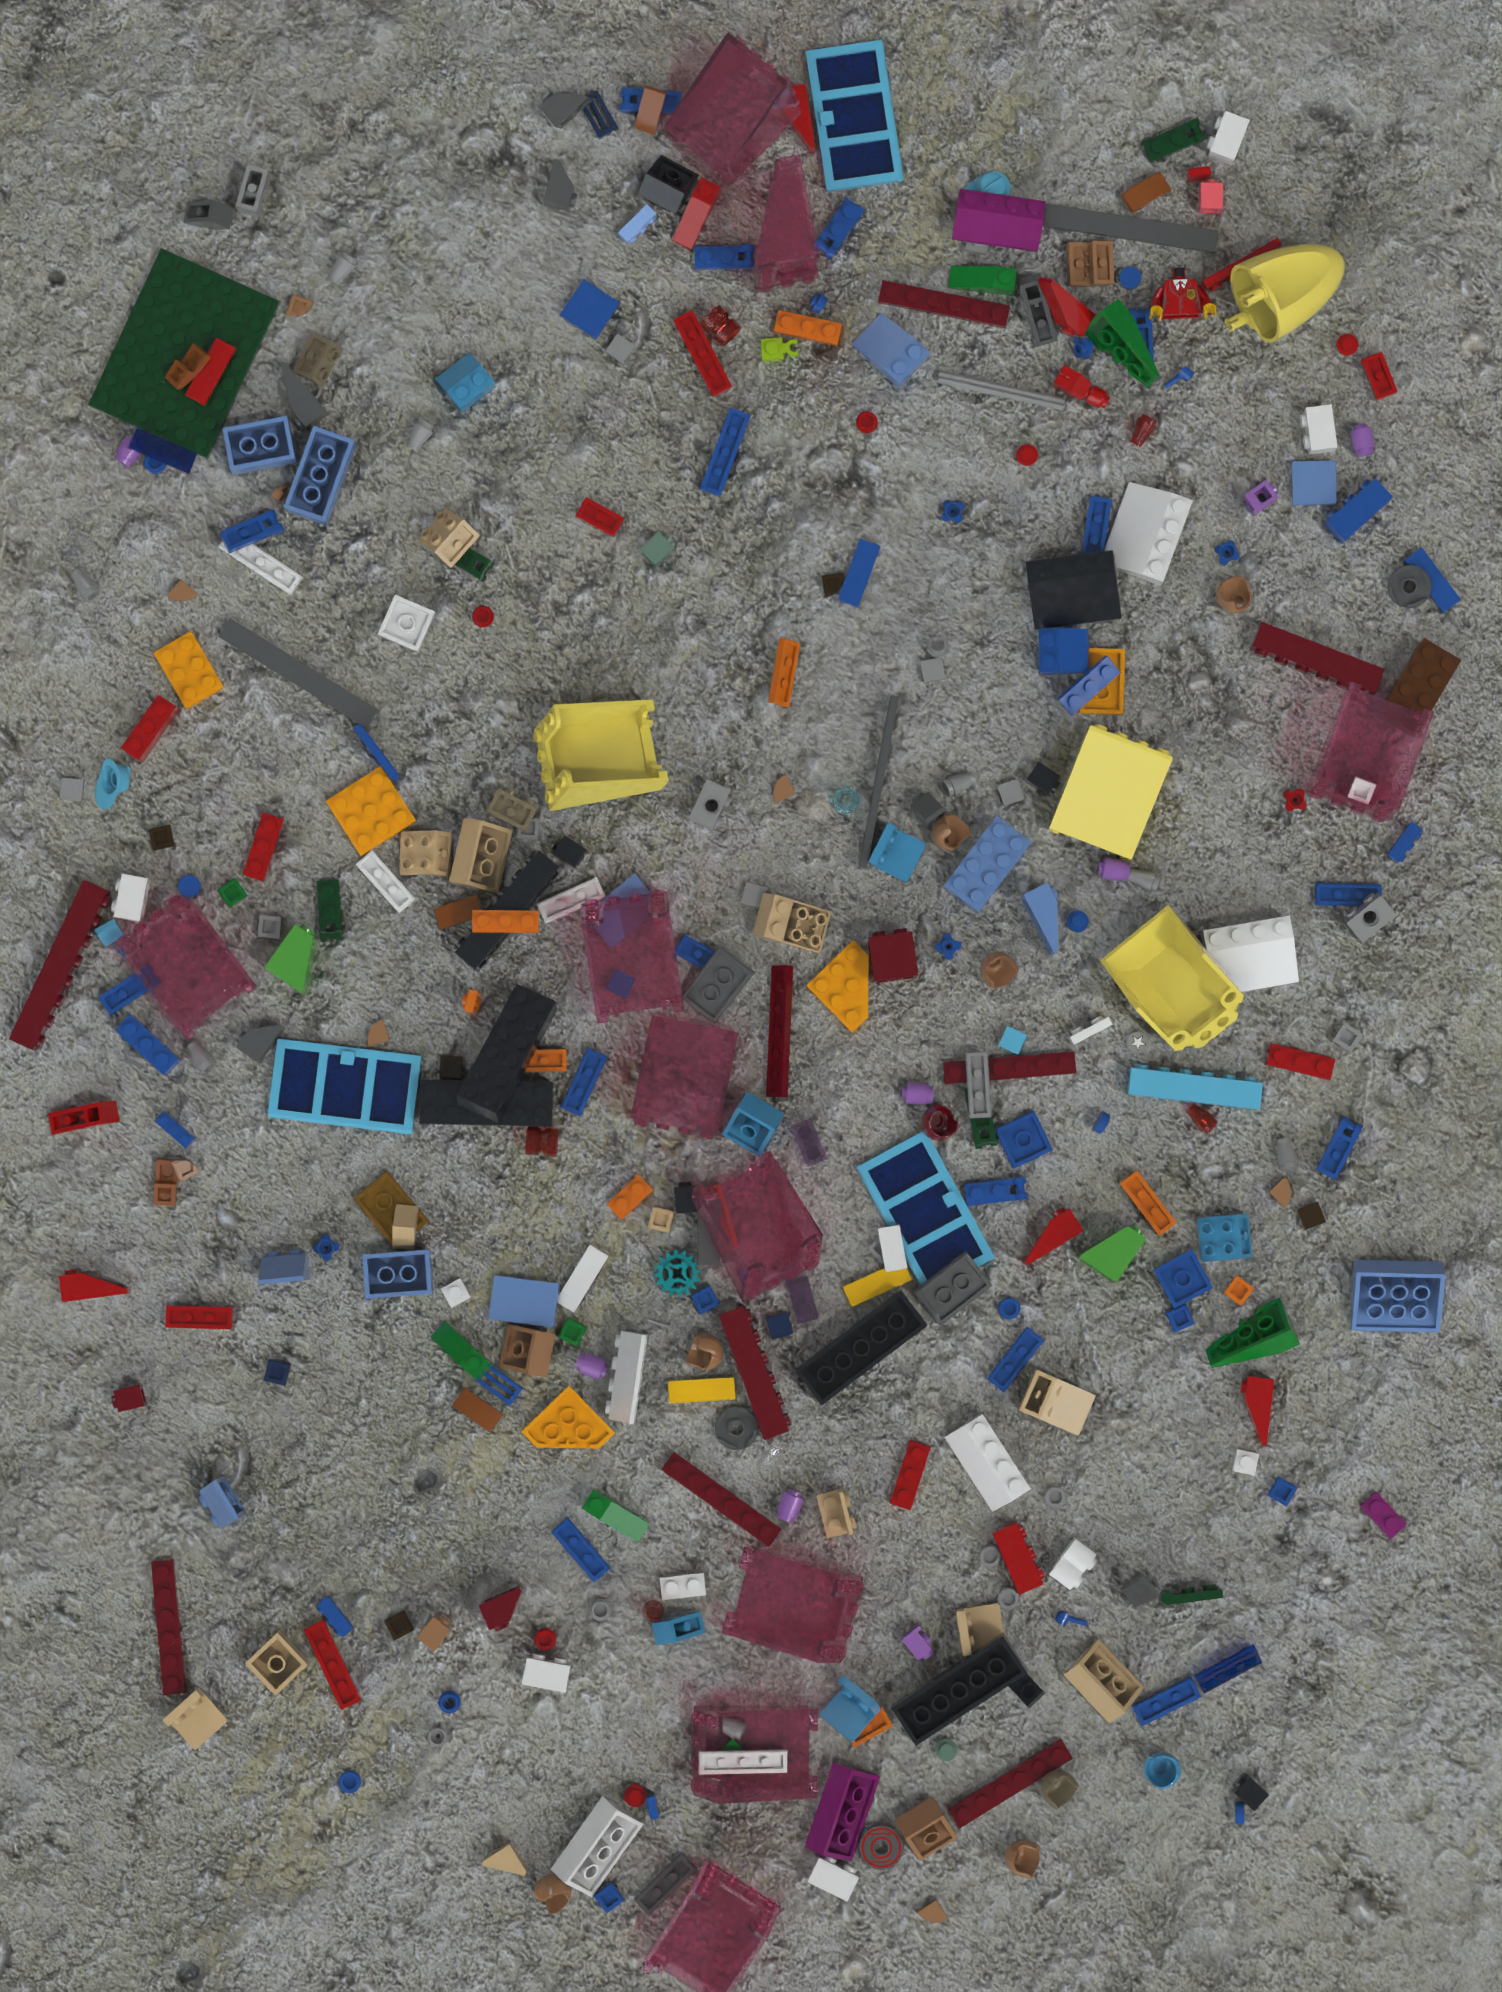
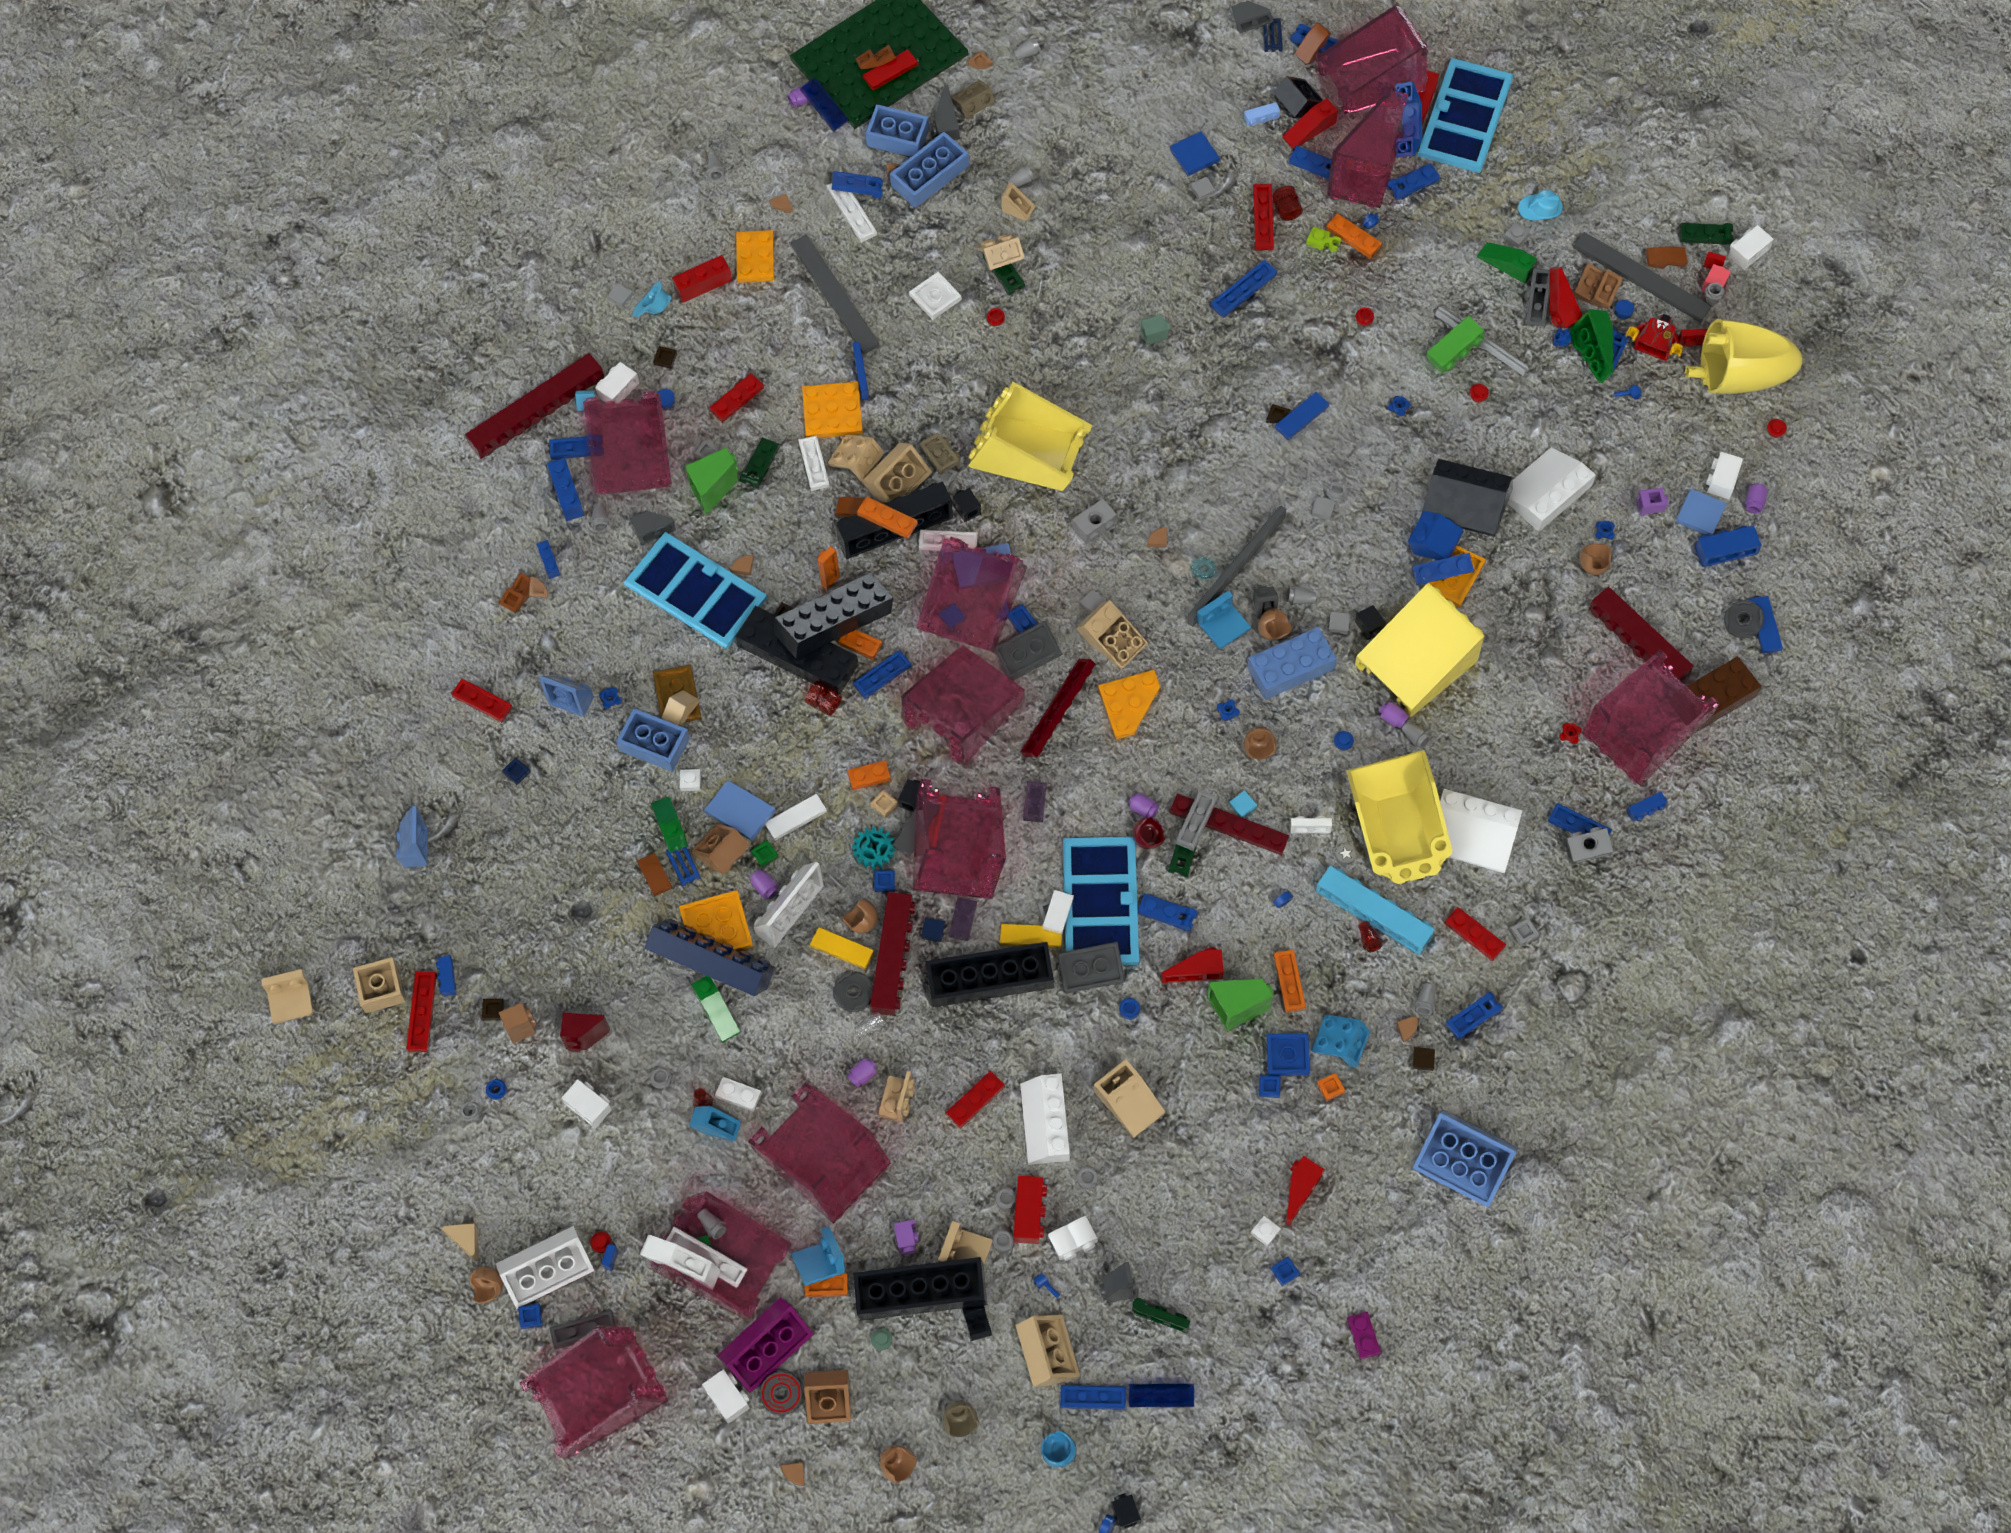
camera: 30 degrees right, 20 degrees down
red slope [48,1100,120,1135] -> none
red slope [59,1269,131,1302] -> none
dark red brick [111,1384,147,1412] -> none
blue tile [144,451,167,474] -> none
dark red plate [151,1559,187,1695] -> none
green tile [217,878,248,908] -> none
blue tile [339,1770,362,1793] -> none
dark azure slope [435,353,496,413] -> none
red plate [534,1628,557,1650] -> none
dark grey slope [543,159,578,212] -> none
blue tile [551,1517,611,1582] -> none
red plate [575,497,624,538] -> none
dark red plate [661,1452,782,1547] -> none
dark azure slope [722,1092,784,1157] -> none
orange plate [768,638,800,707] -> none
medium blue slope [852,313,930,389] -> none
dark red brick [867,928,918,984] -> none
dark red plate [878,280,1010,329] -> none
dark red plate [948,1739,1073,1829] -> none
magenta slope [952,189,1046,252] -> none
blue tile [986,1327,1045,1392] -> none
blue tile [995,1111,1053,1169] -> none
medium blue slope [1021,883,1058,956] -> none
red piece [1053,365,1111,409] -> none
blue plate [1081,496,1112,554] -> none
clear red cone [1129,413,1157,448] -> none
green wedge [1205,1298,1300,1368] -> none
white plate [1347,776,1376,805] -> none
red plate [1361,352,1398,401] -> none
none -> white slope [640,1235,721,1290]
none -> dark blue brick [644,919,775,996]
none -> tan slope [1001,182,1035,221]
none -> blue slope [1396,82,1422,158]
none -> bright green brick [1427,315,1484,374]
none -> light grey cone [1705,283,1724,307]

